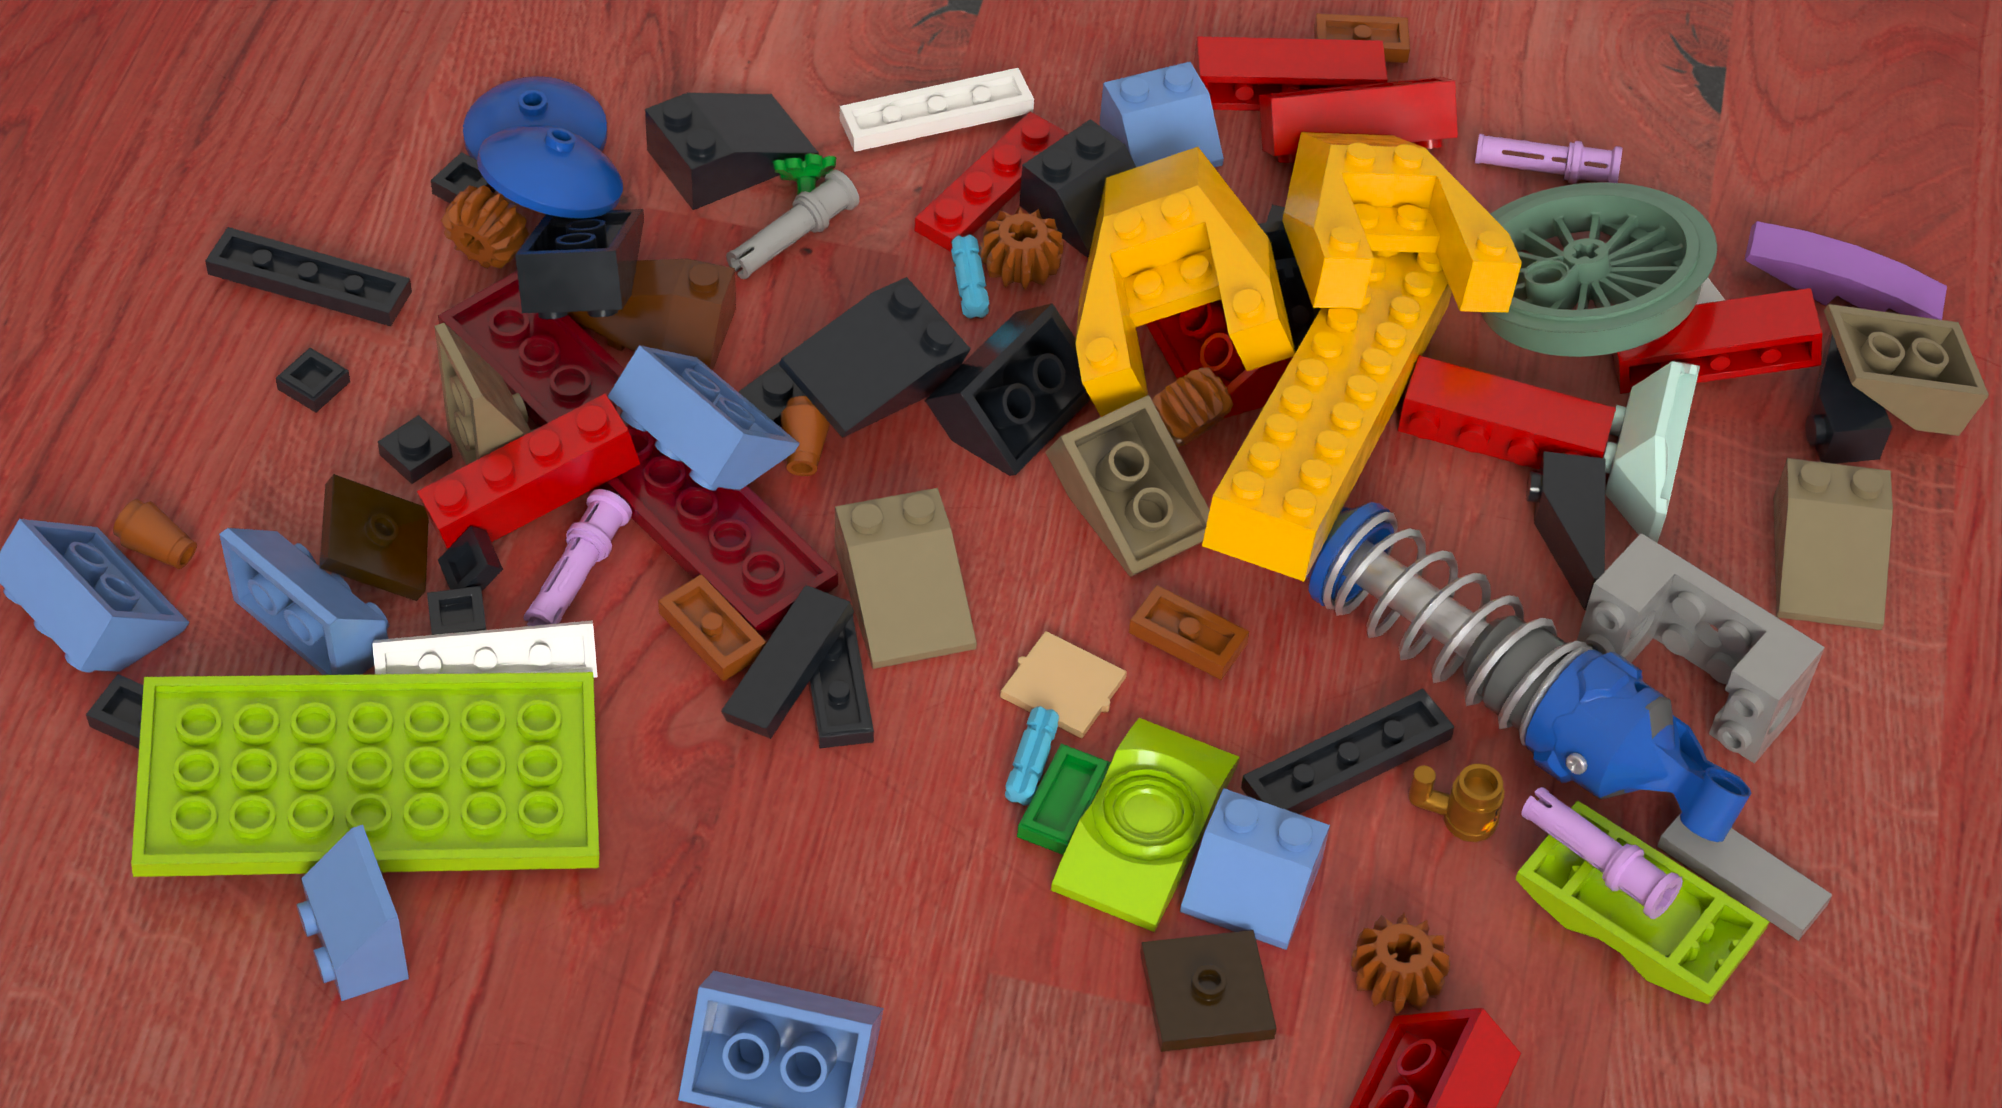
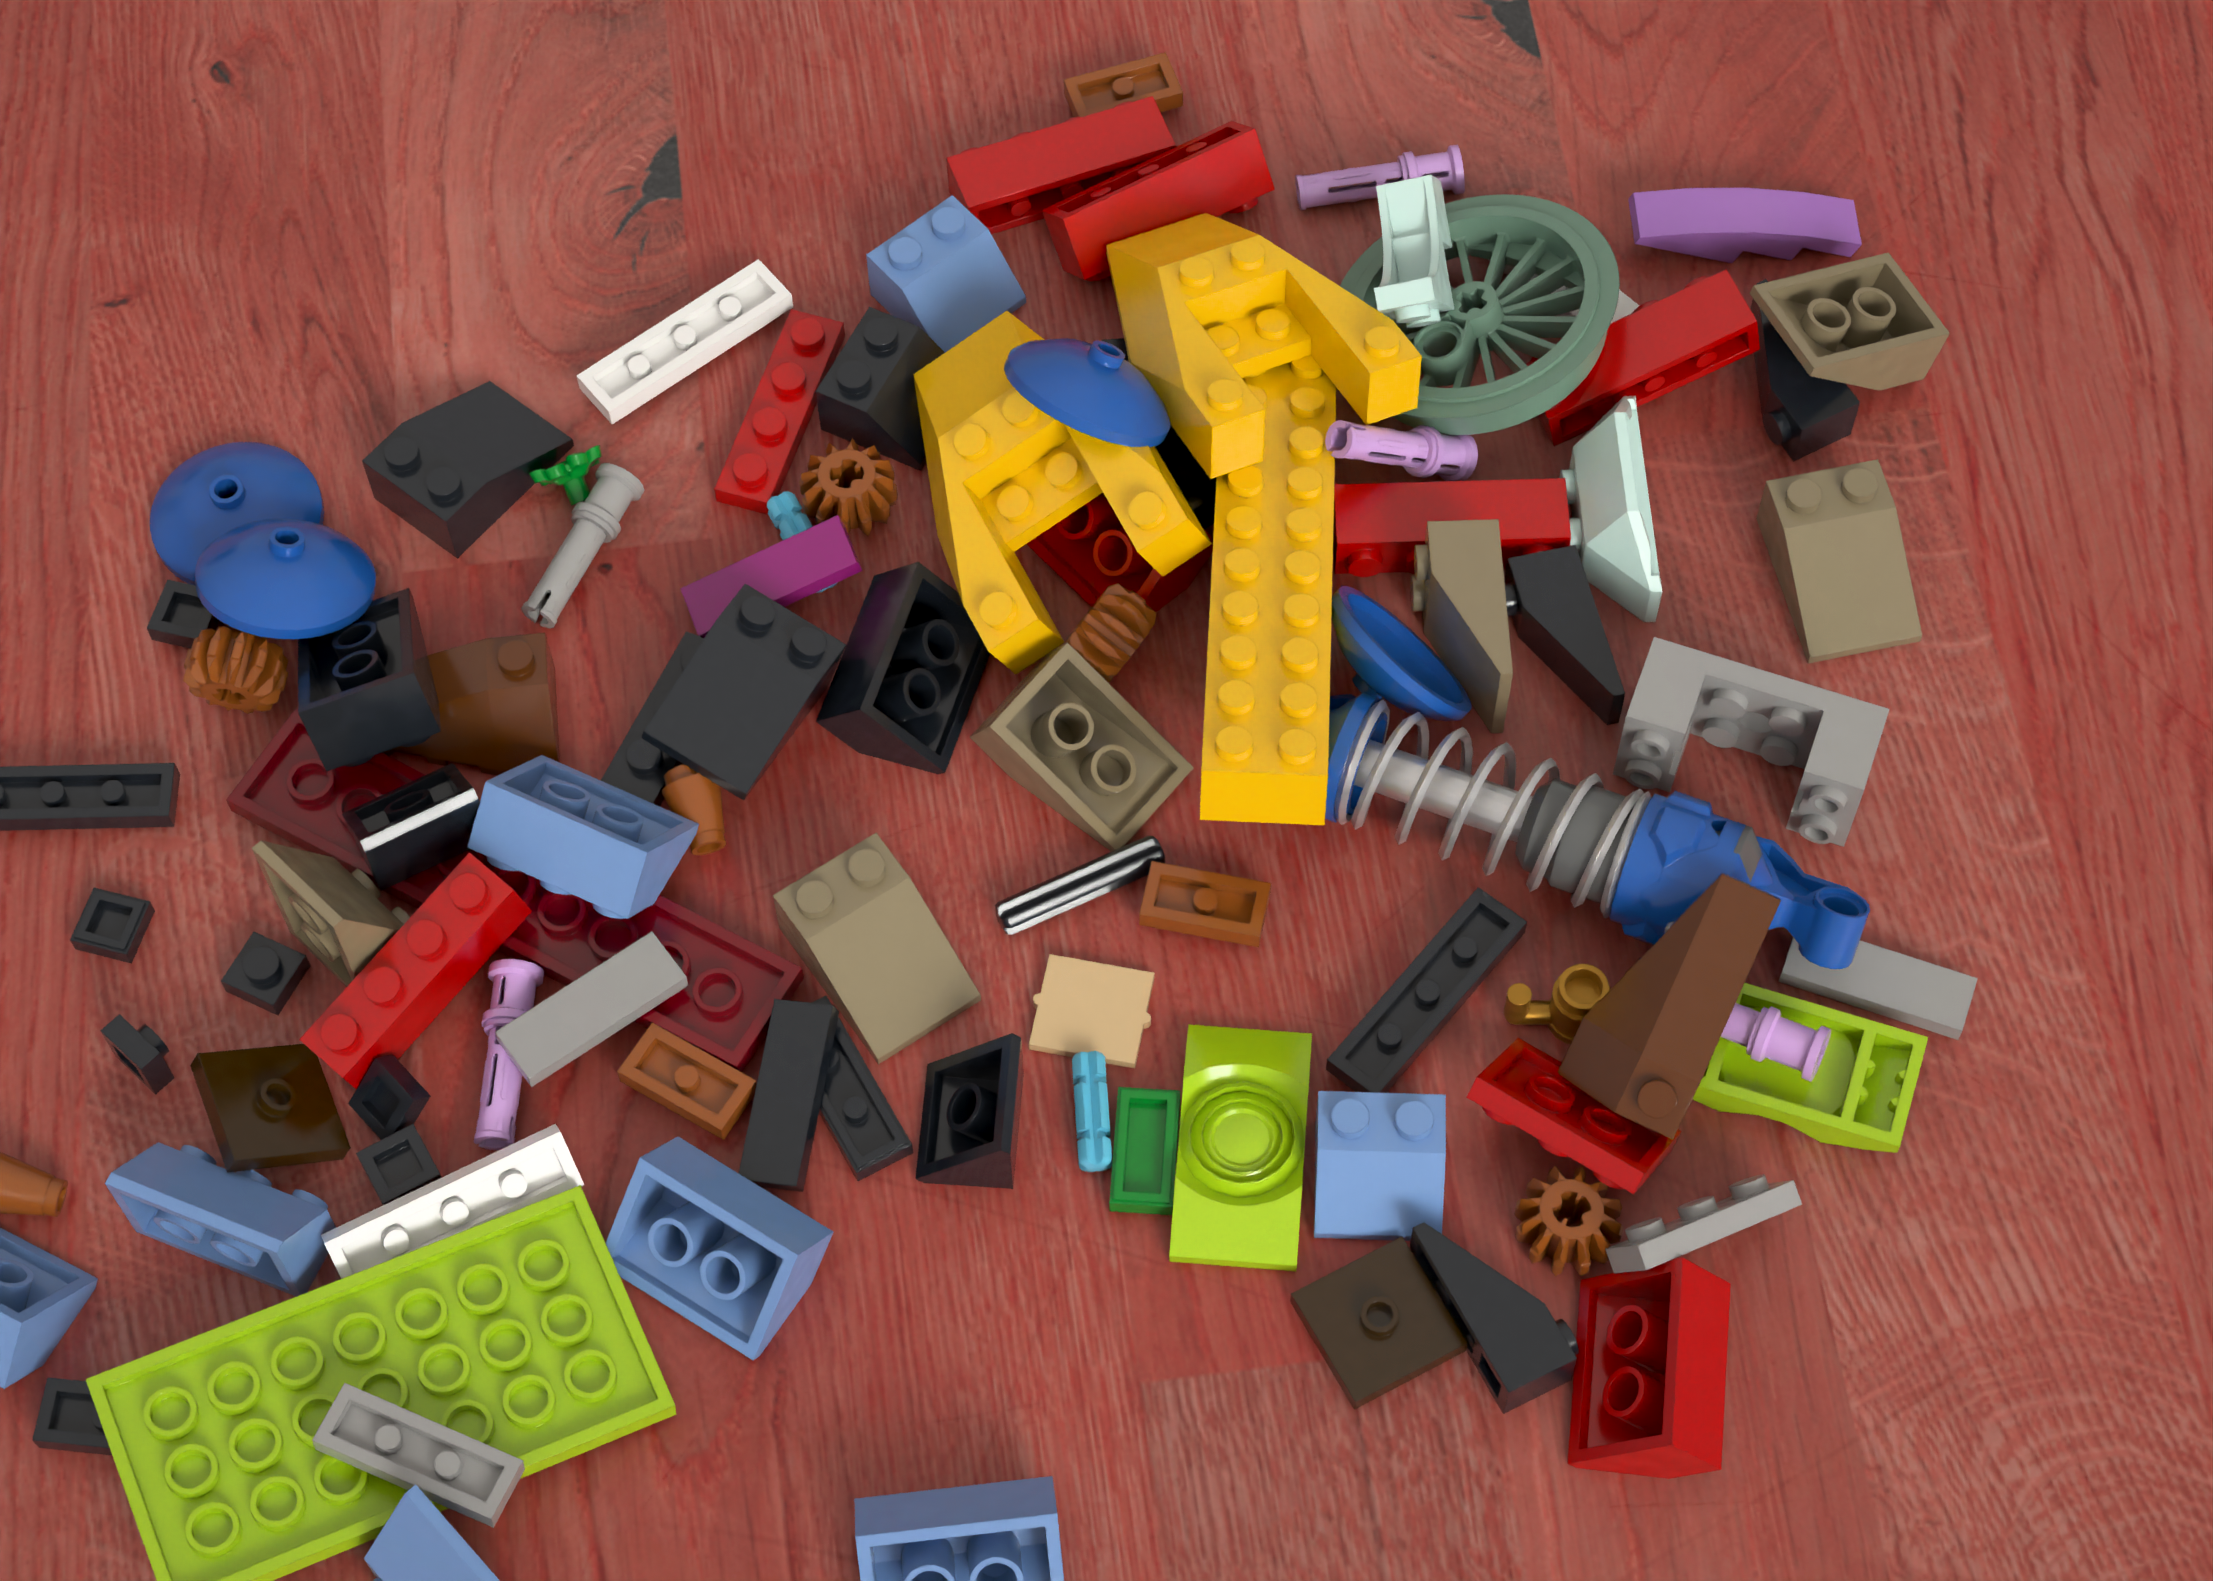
camera: 15 degrees left, 10 degrees up
none -> black plate [100,1014,174,1095]
none -> light grey plate [312,1383,525,1528]
none -> black slope [342,763,480,891]
none -> light grey tile [495,931,688,1087]
none -> medium blue slope [605,1136,834,1360]
none -> magenta tile [680,515,863,638]
none -> black slope [915,1033,1024,1189]
none -> axle [995,836,1165,935]
none -> blue dish [1004,338,1170,447]
none -> lavender pin [1325,420,1478,481]
none -> blue dish [1332,586,1472,721]
none -> light aqua arch [1374,175,1454,328]
none -> black slope [1409,1222,1579,1414]
none -> dark tan slope [1410,519,1513,733]
none -> red plate [1466,1038,1682,1194]
none -> reddish brown wedge [1557,872,1781,1139]
none -> light grey plate [1605,1174,1802,1273]

